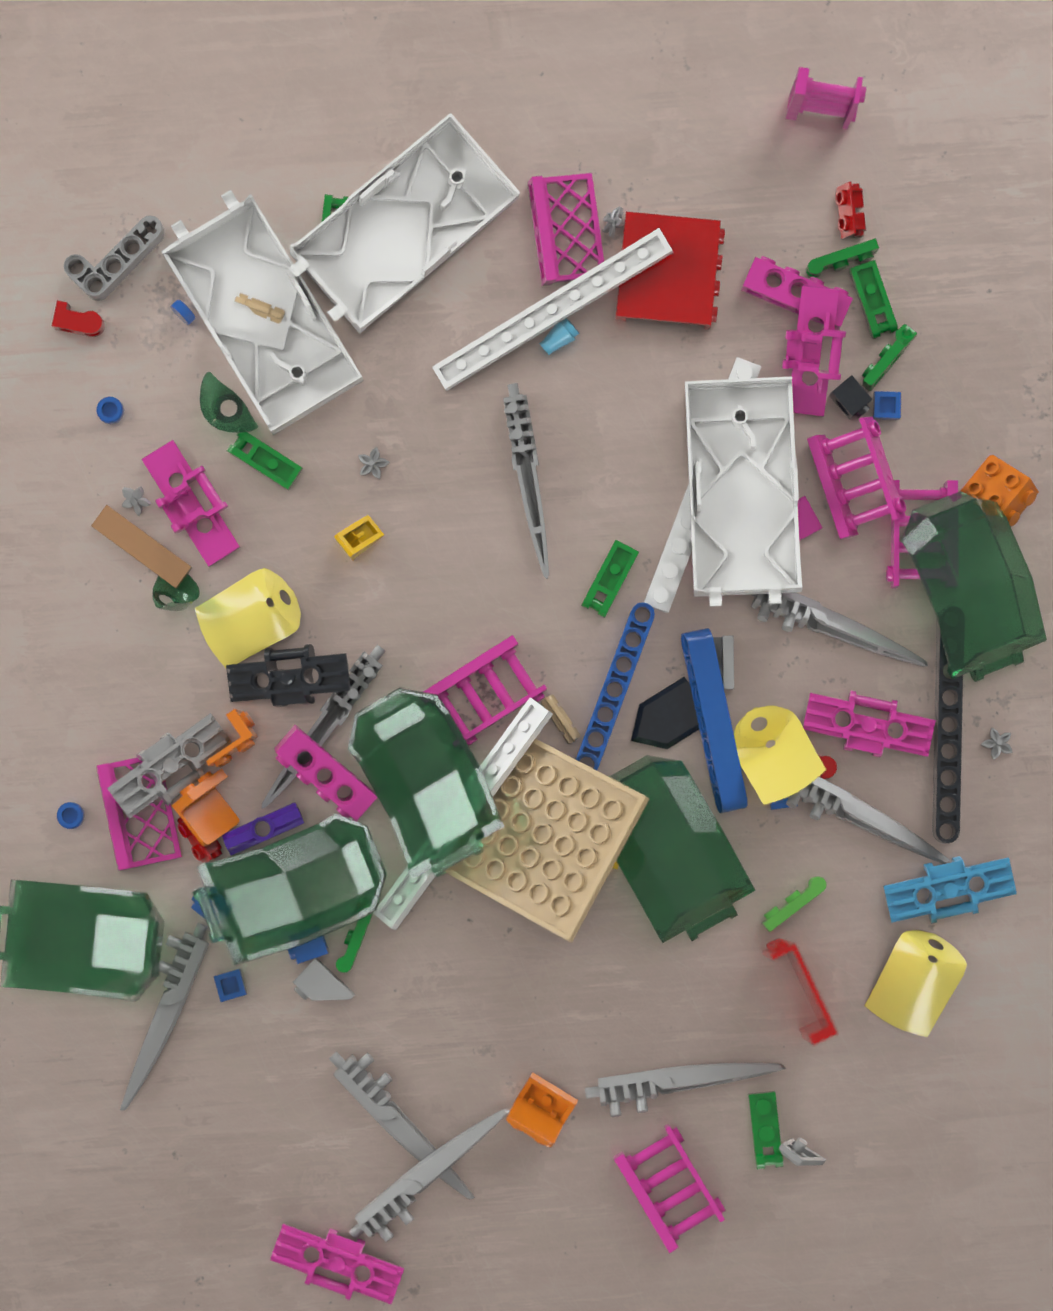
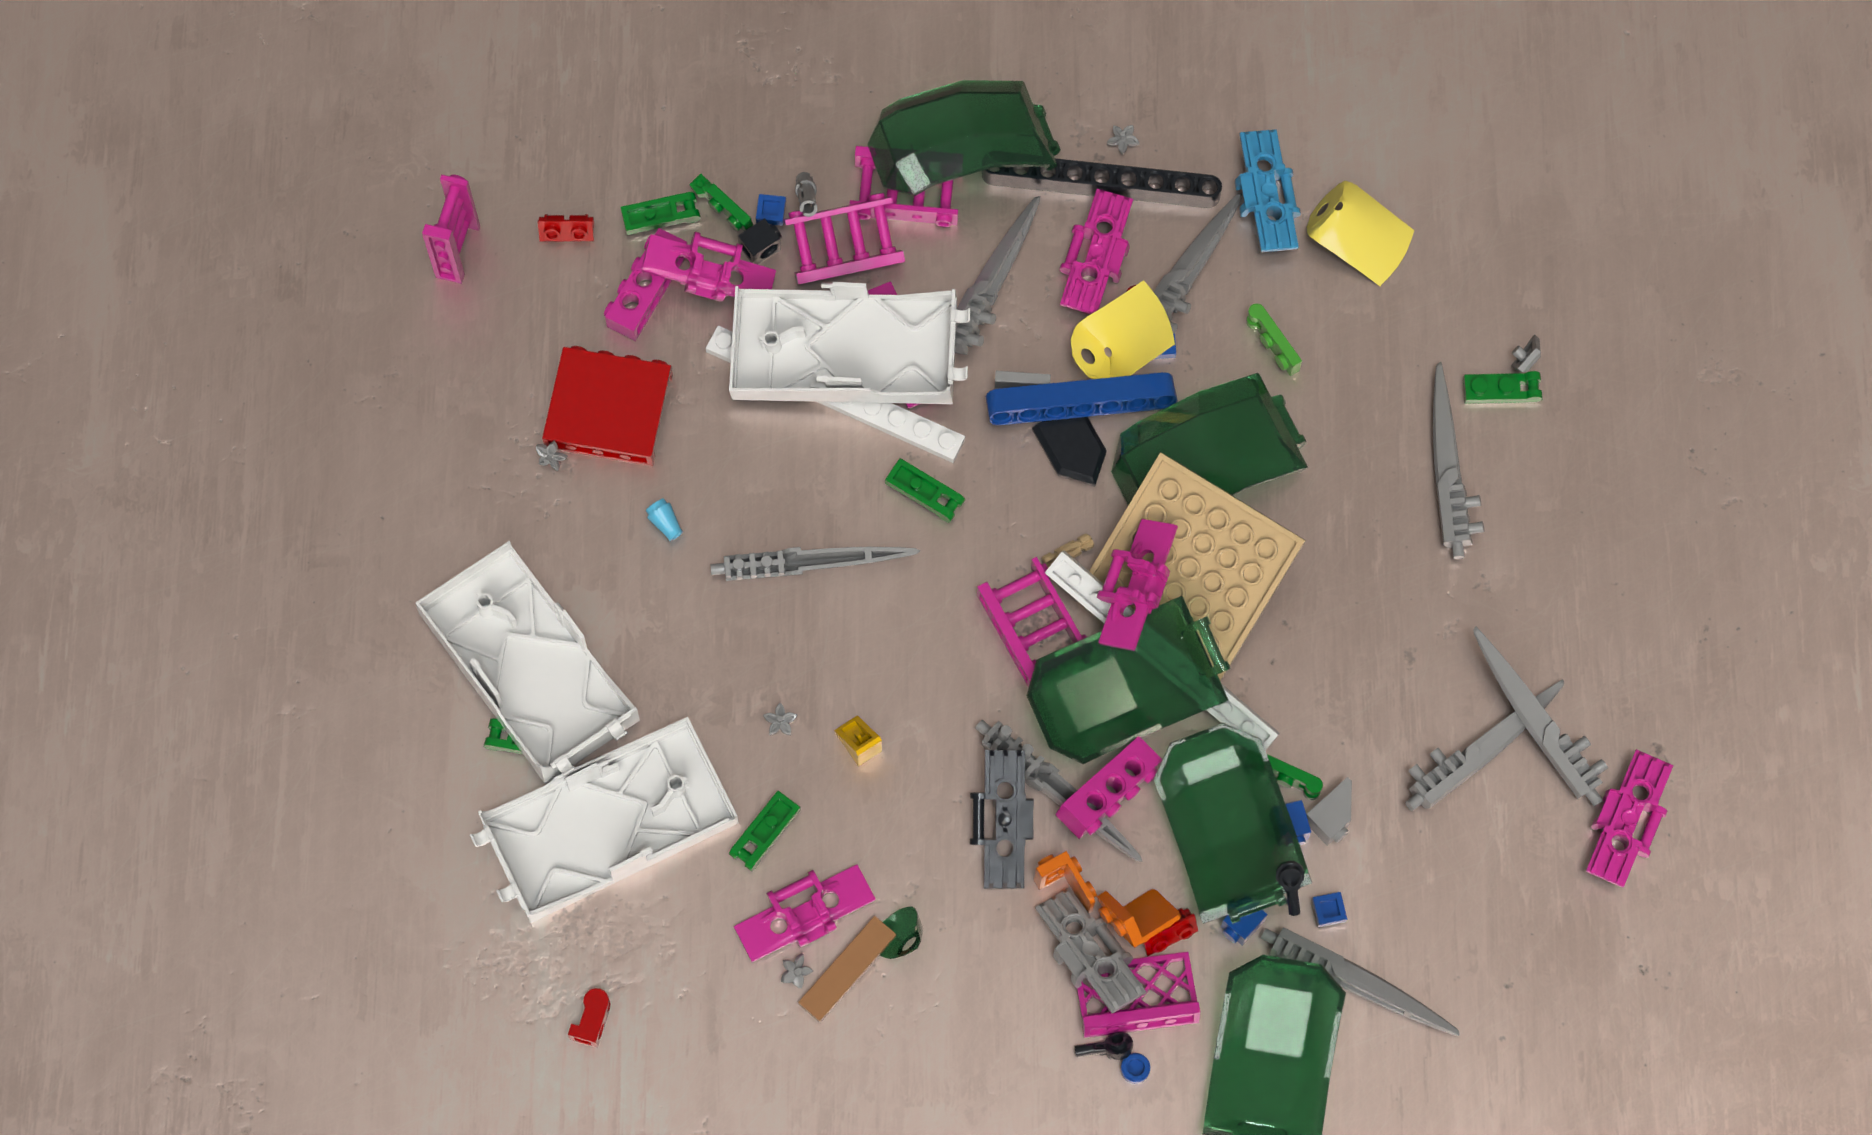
camera: 85 degrees left, 15 degrees down
light grey beam [64,216,165,301] -> none
blue tile [96,397,124,424] -> none
blue tile [170,300,195,325] -> none
light yellow piece [195,568,301,668] -> none
clear green piece [200,372,258,433] -> none
dark purple piece [222,802,305,856] -> none
tan axle [234,293,285,323] -> none
white plate [432,228,674,391] -> none
orange bracket [506,1072,578,1147] -> none
dark pink fence [527,173,604,286] -> none
blue beam [575,602,655,771] -> none
dark pink fence [613,1124,726,1253] -> none
red panel [762,938,838,1046] -> none
green plate [805,238,879,278] -> none
orange bracket [960,455,1039,532] -> none
none -> light grey pin [795,172,817,217]
none -> black plate [1075,1032,1133,1060]
none -> dark pink piece [1097,519,1178,651]
none -> black plate [1275,861,1305,916]

